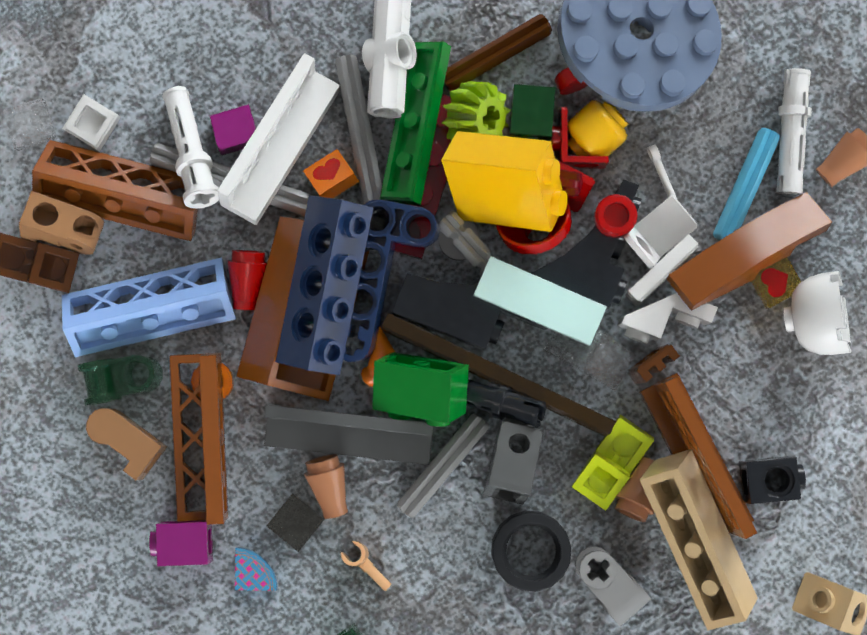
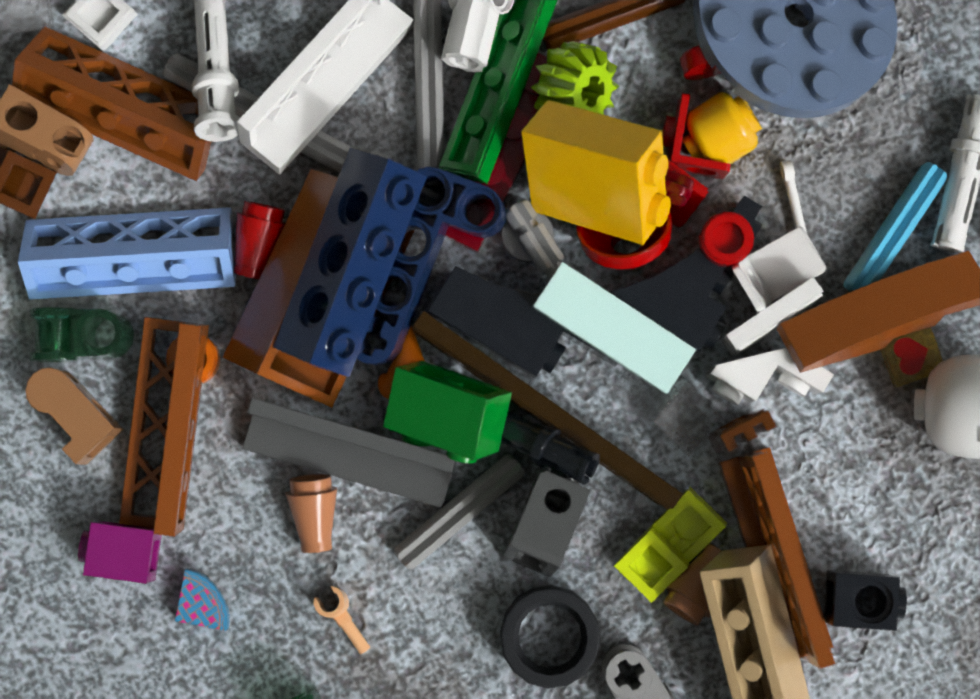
camera: 10 degrees right, 0 degrees up
magenta slope [210,104,256,156] -> none
clear smoke tile [266,493,325,552] -> none
orange tile [303,149,359,198] -> none
dark green brick [509,84,556,141] -> none

